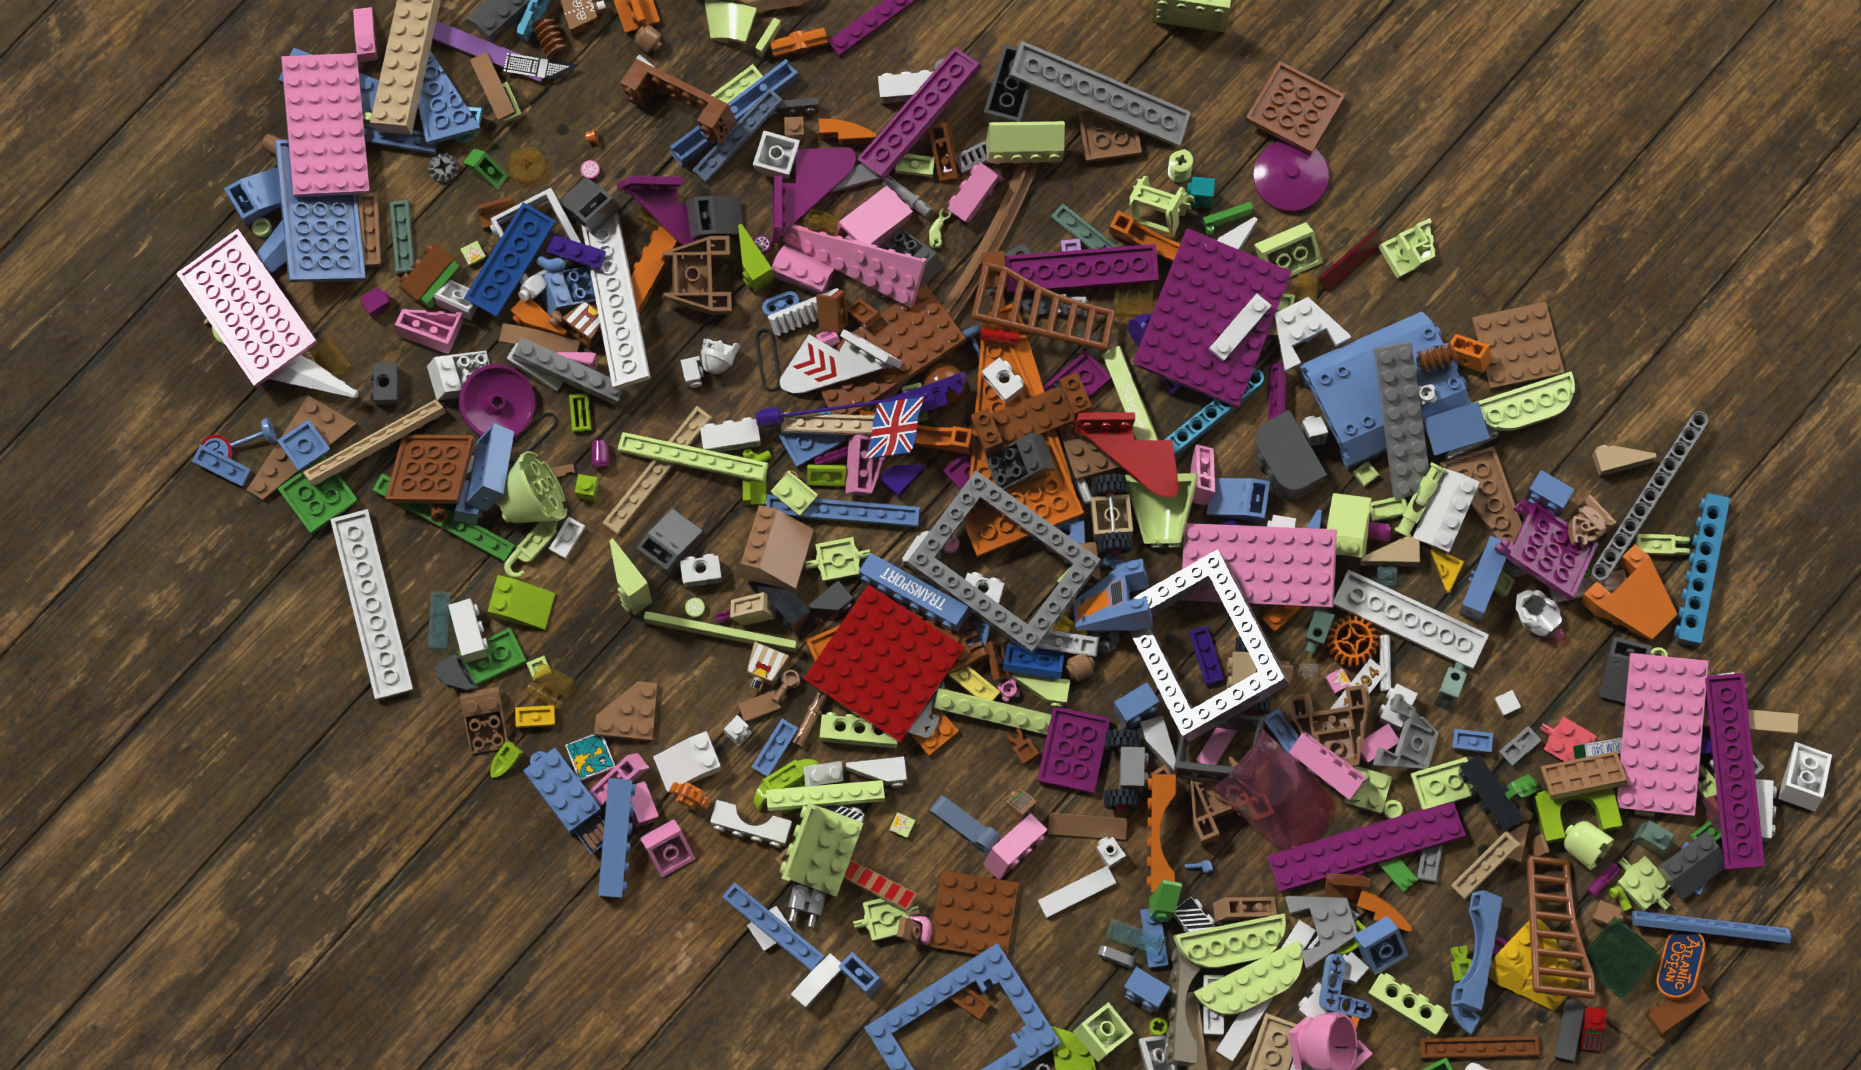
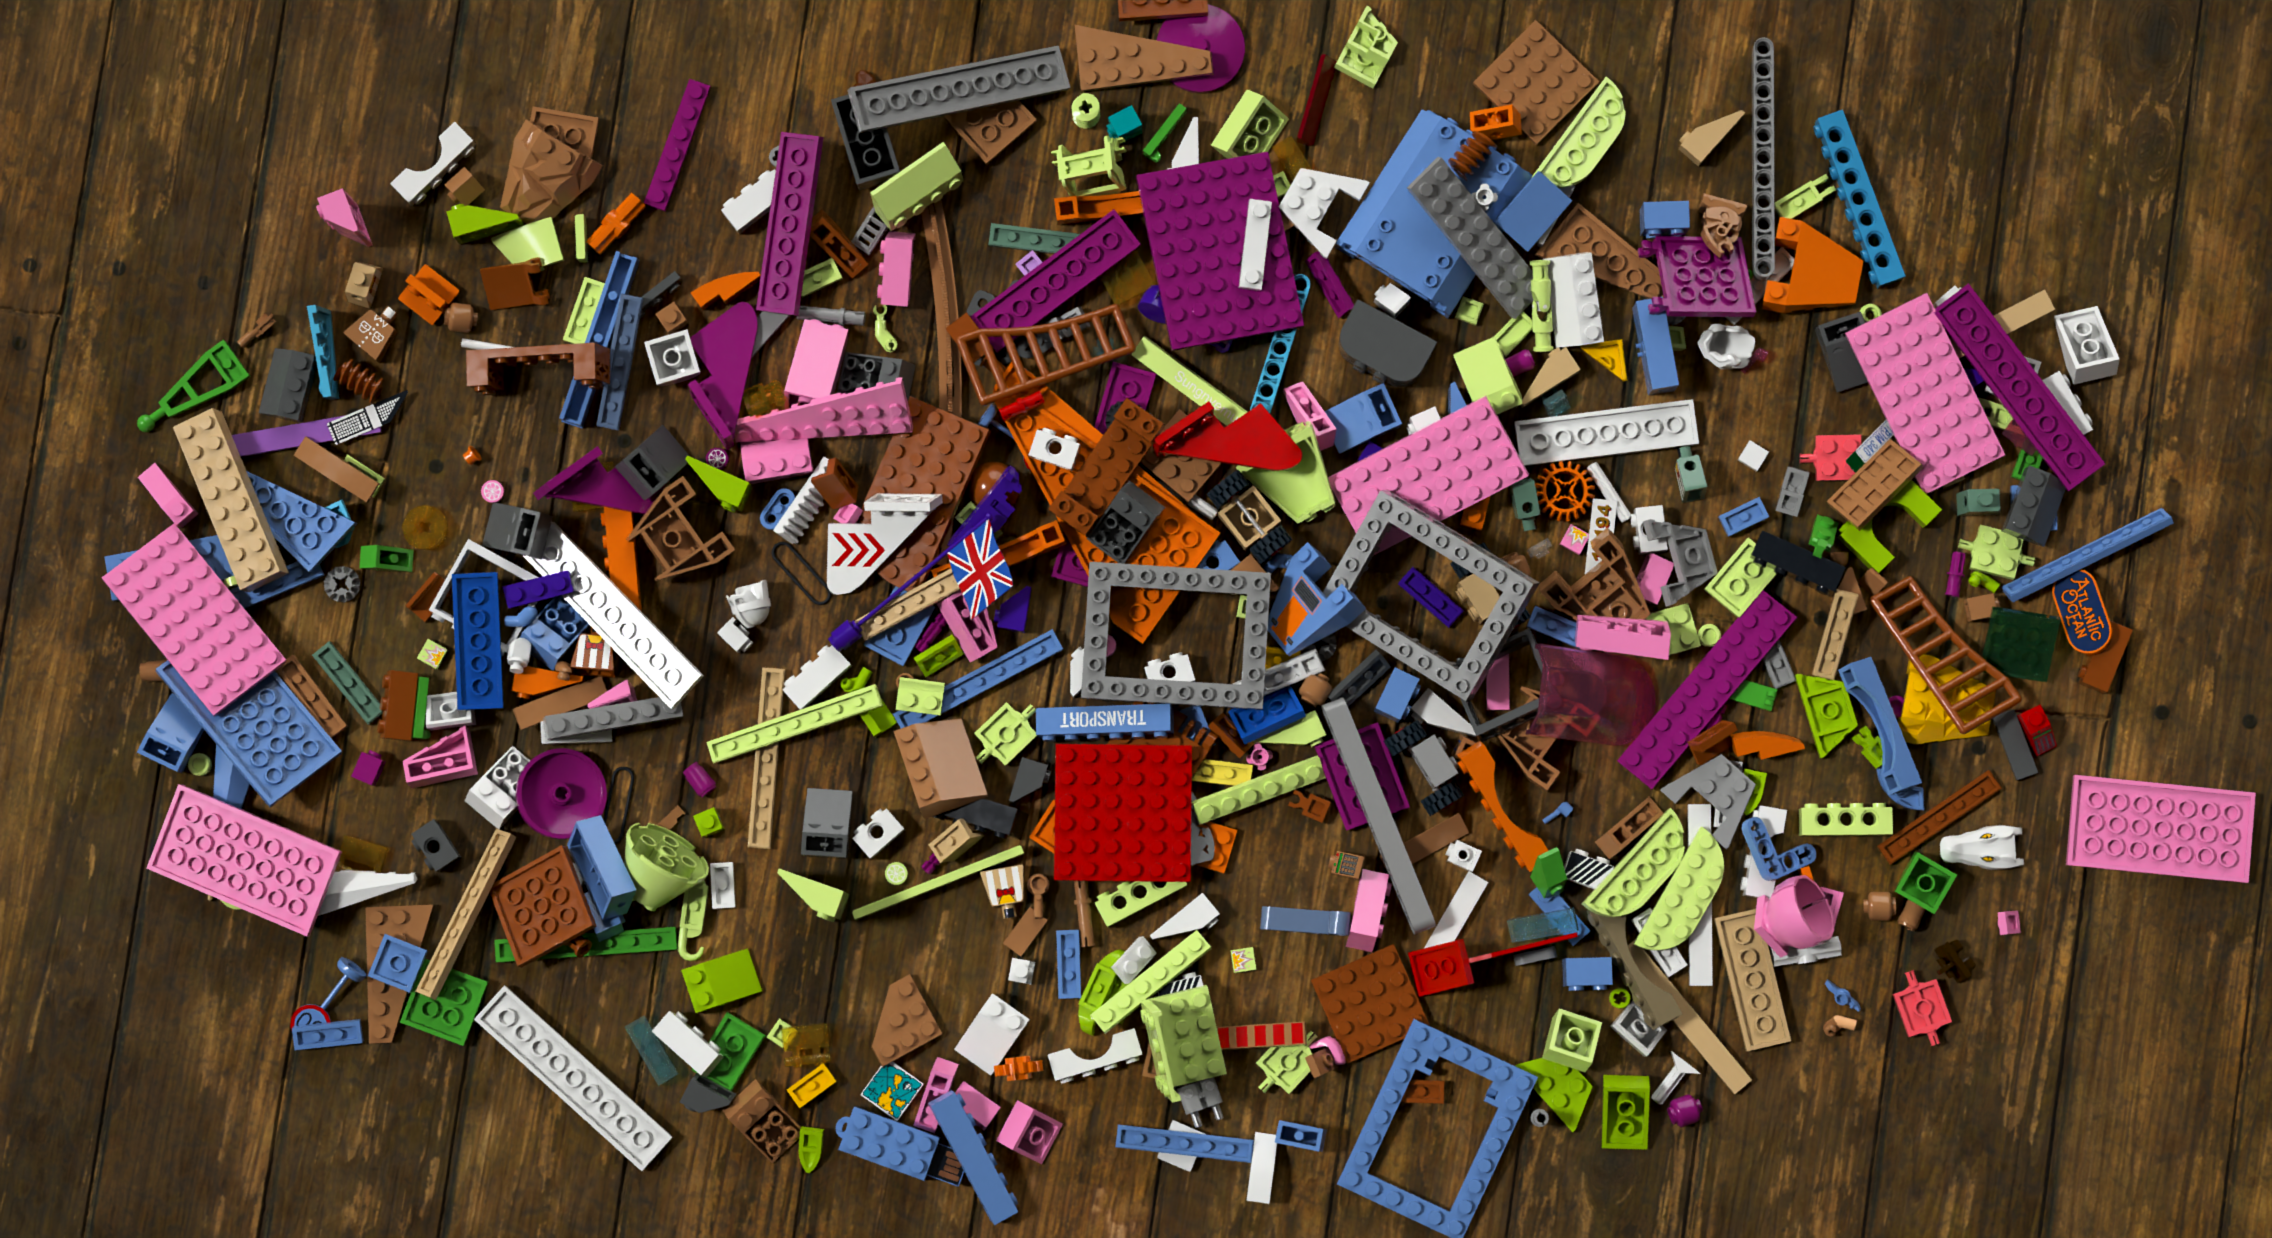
camera: 30 degrees left, 10 degrees up
lime tile [569,393,592,433] -> none
dark orange plate [847,298,881,329] -> none
medium blue brick [1354,916,1409,975] -> none
yellowish green cylinder [1564,821,1614,871] -> none
none -> dark orange flag [480,257,550,310]
none -> medium nougat wing [1075,25,1214,92]
none -> light grey beam [1321,697,1436,935]
none -> dark grey plate [1328,650,1391,706]
none -> red piece [1408,932,1578,997]
none -> lime wing [1794,674,1858,758]

